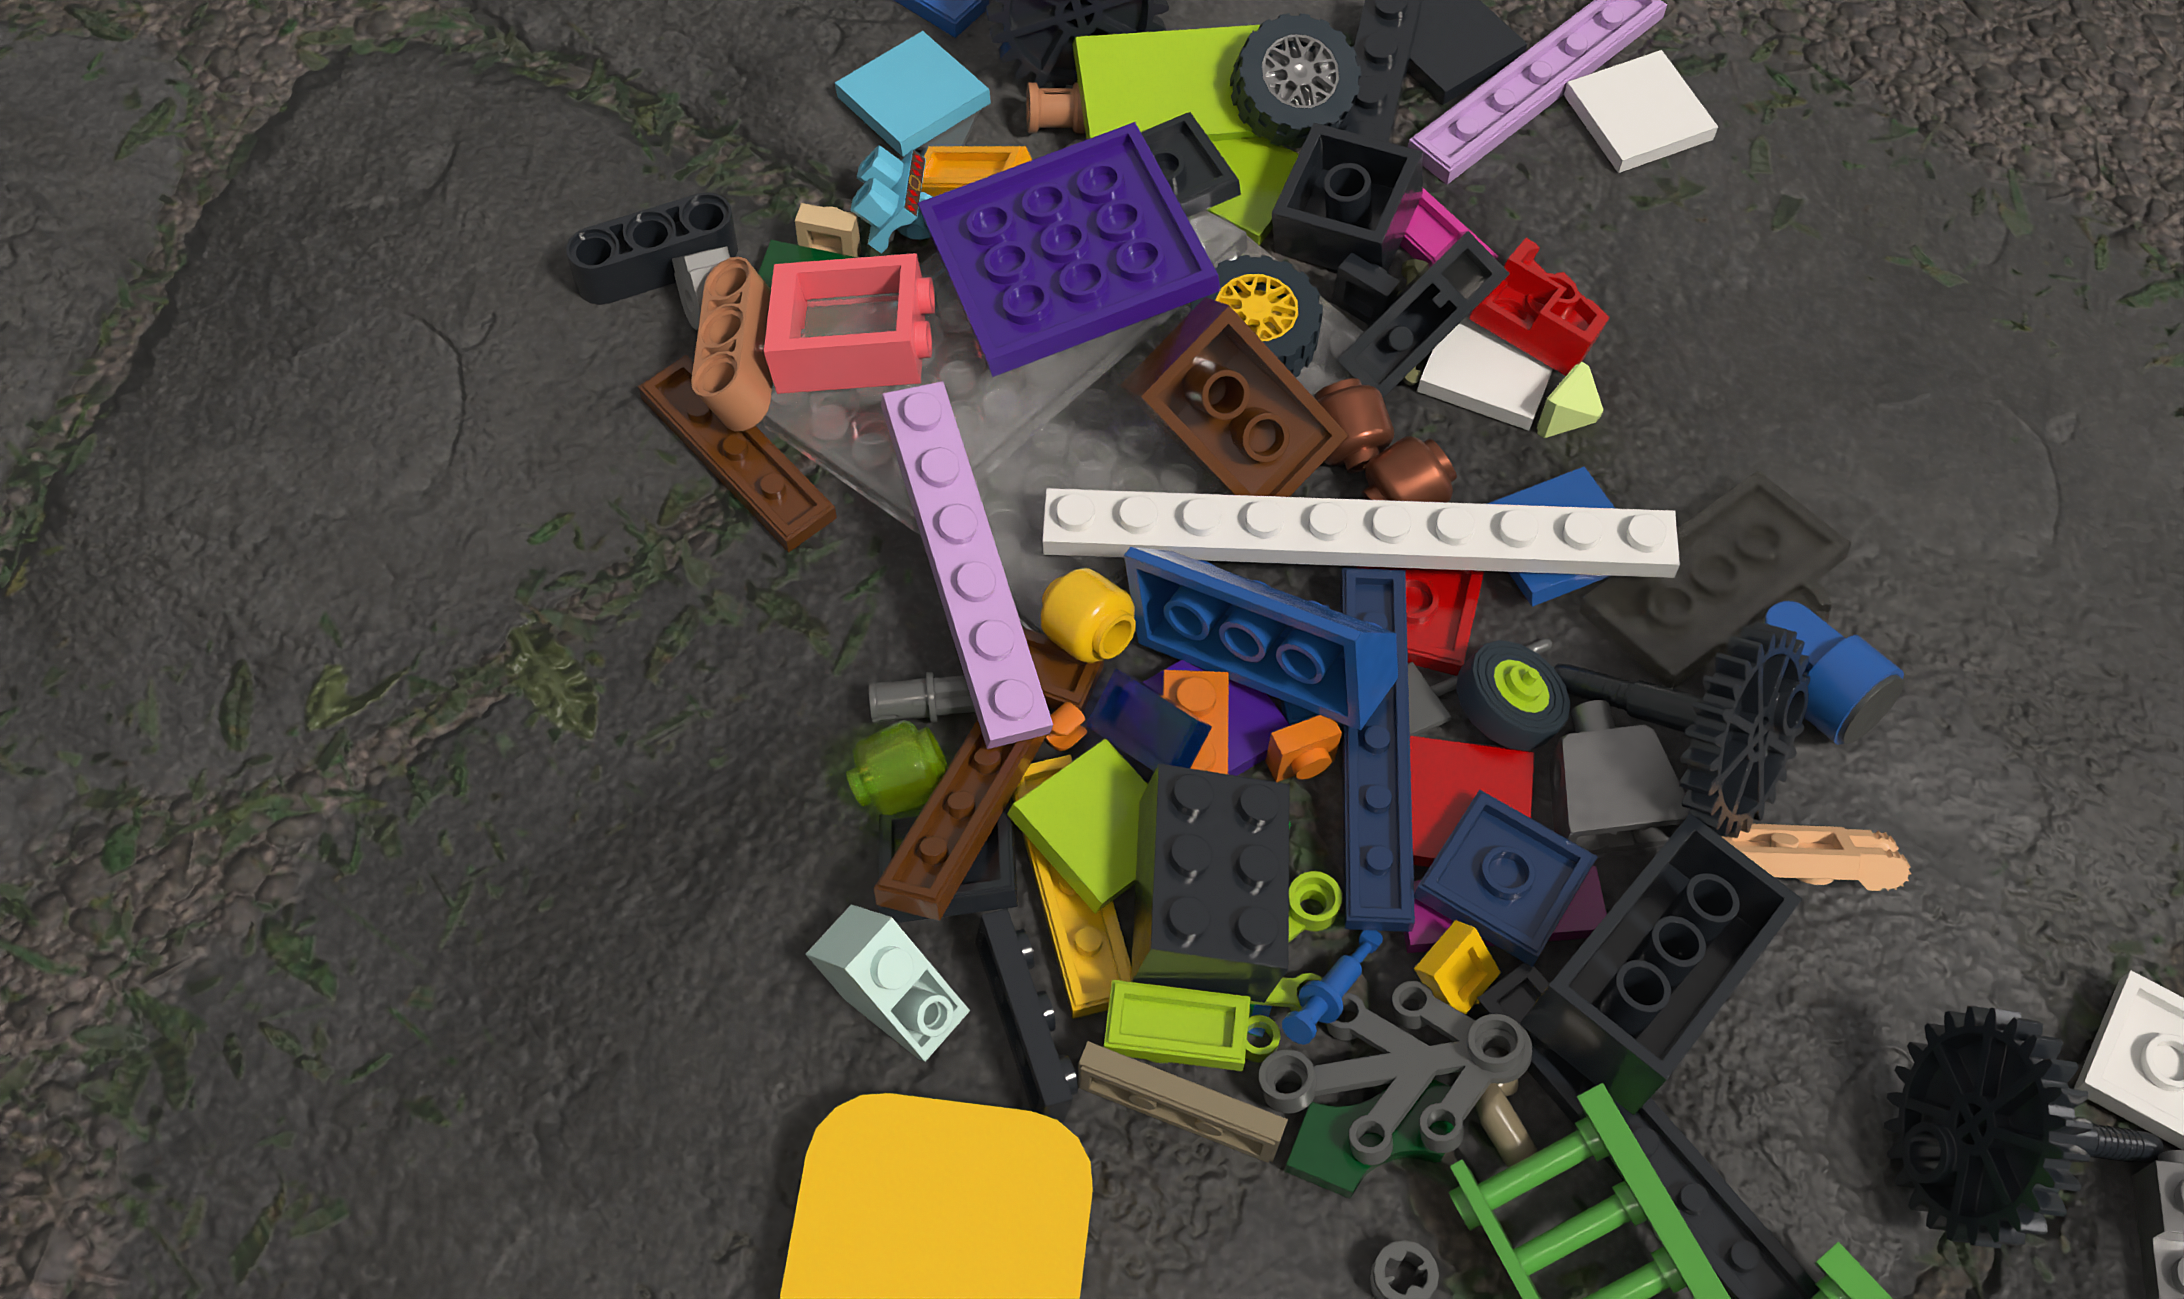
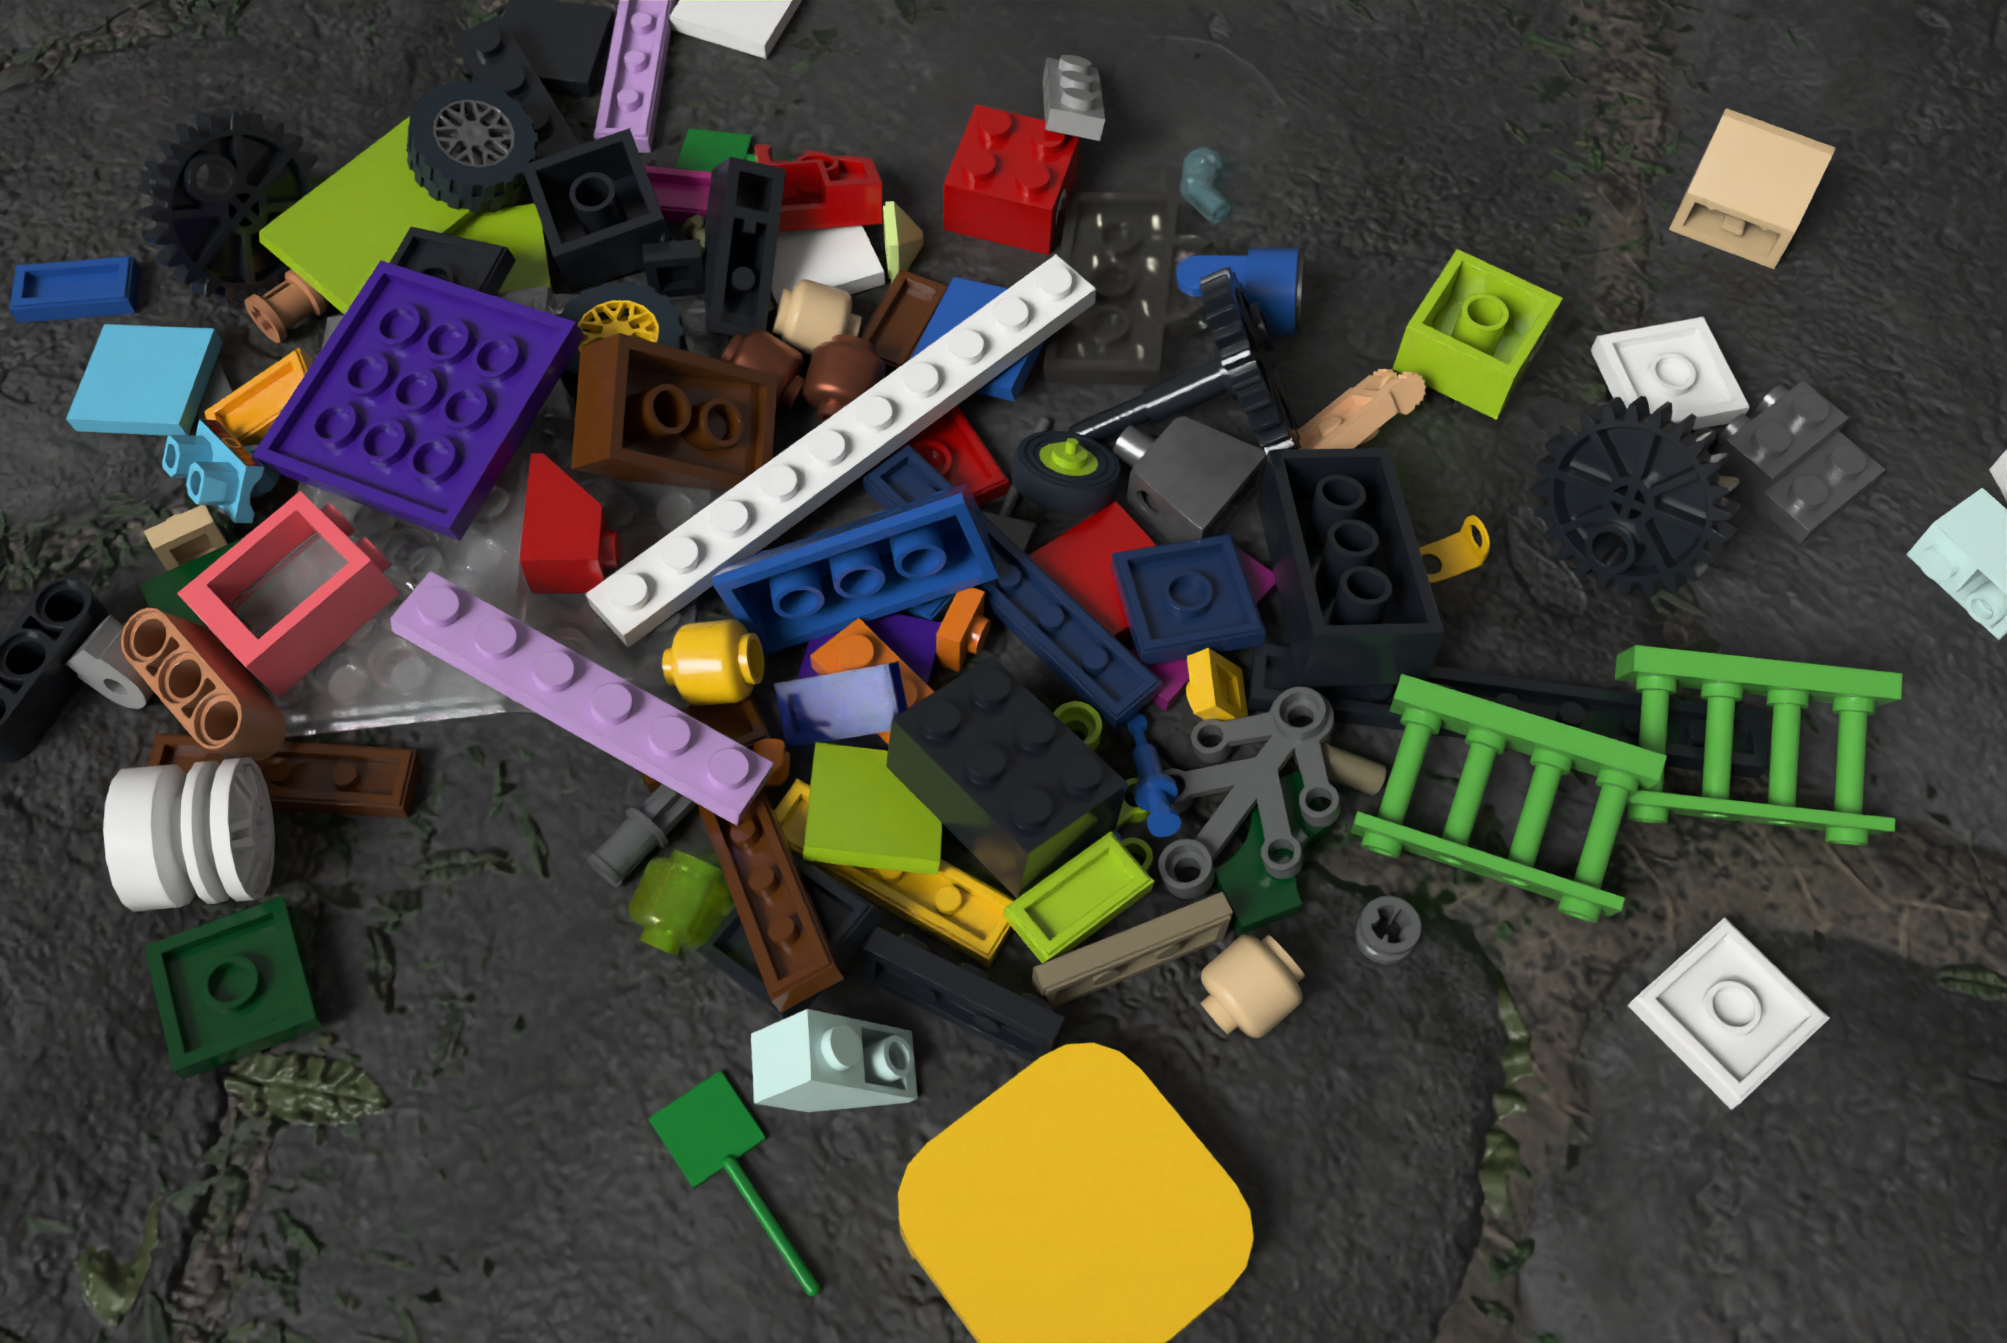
camera: 45 degrees left, 0 degrees up
none -> white wheel [103,757,275,912]
none -> dark green plate [144,896,324,1080]
none -> red slope [519,453,621,594]
none -> green piece [648,1070,820,1297]
none -> green piece [675,128,796,172]
none -> tan head [772,279,861,359]
none -> reddish brown tile [859,269,948,376]
none -> red brick [943,104,1081,255]
none -> light grey plate [1042,55,1105,141]
none -> clear light blue arm [1180,147,1231,224]
none -> tan head [1200,935,1305,1038]
none -> lime brick [1392,249,1563,420]
none -> yellow piece [1419,515,1490,584]

